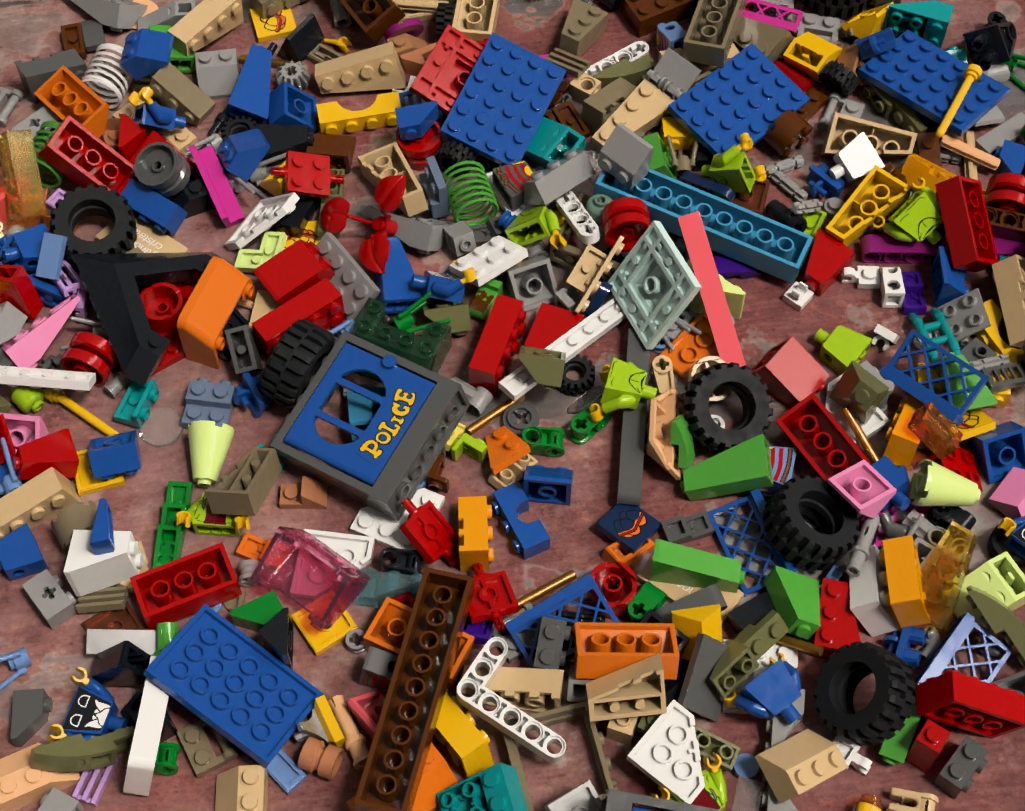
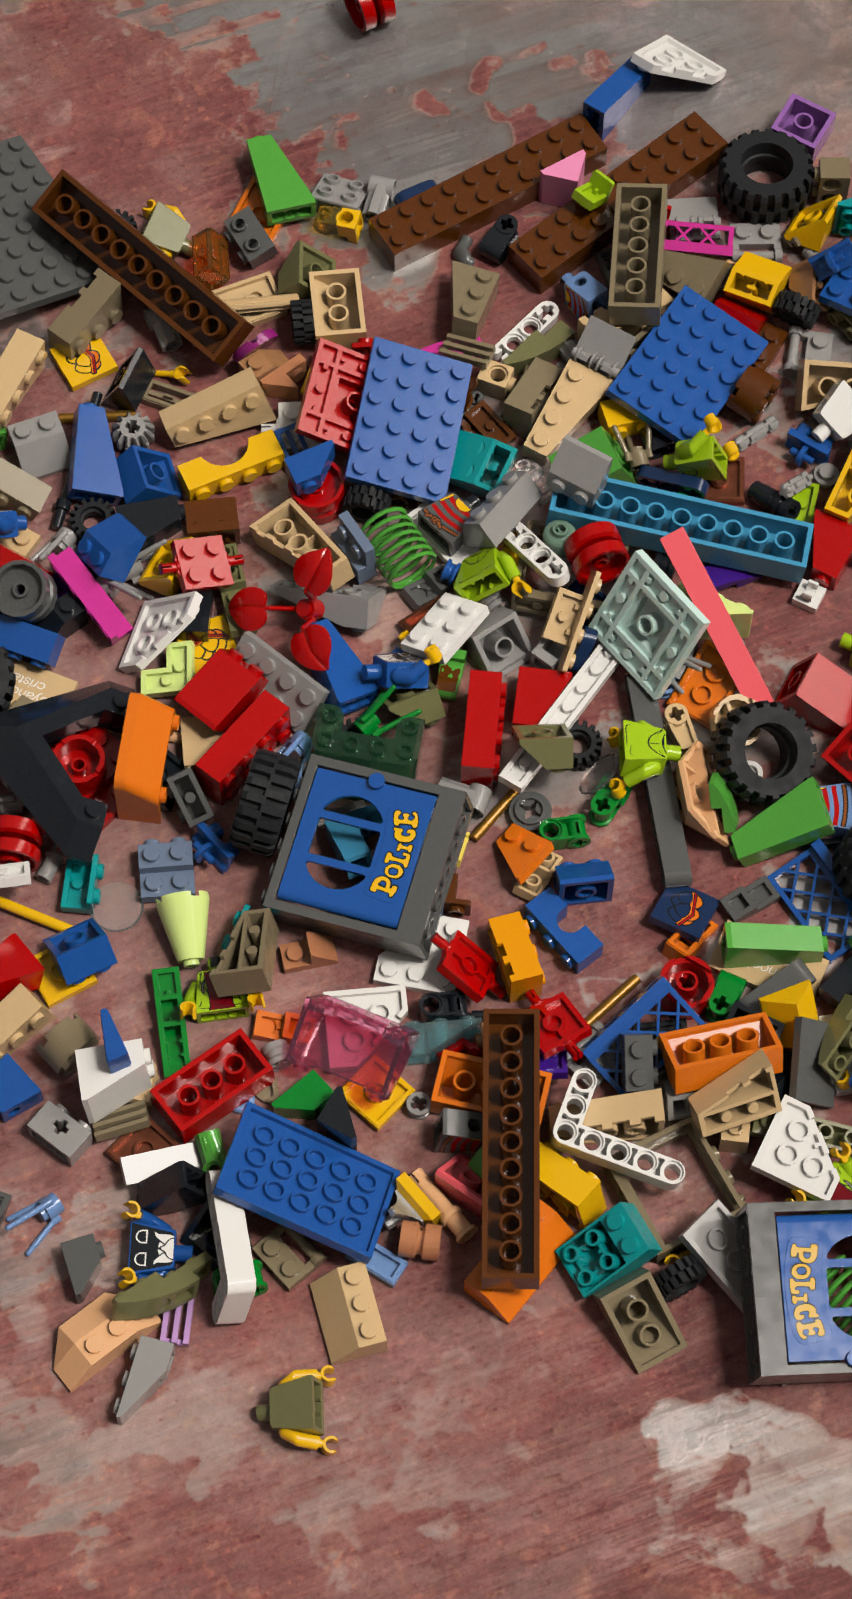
camera: 15 degrees left, 5 degrees up
light grey brick [443,220,477,257] -> none
lime bracket [450,432,488,464] -> none
light grey axle [771,171,808,202] -> none

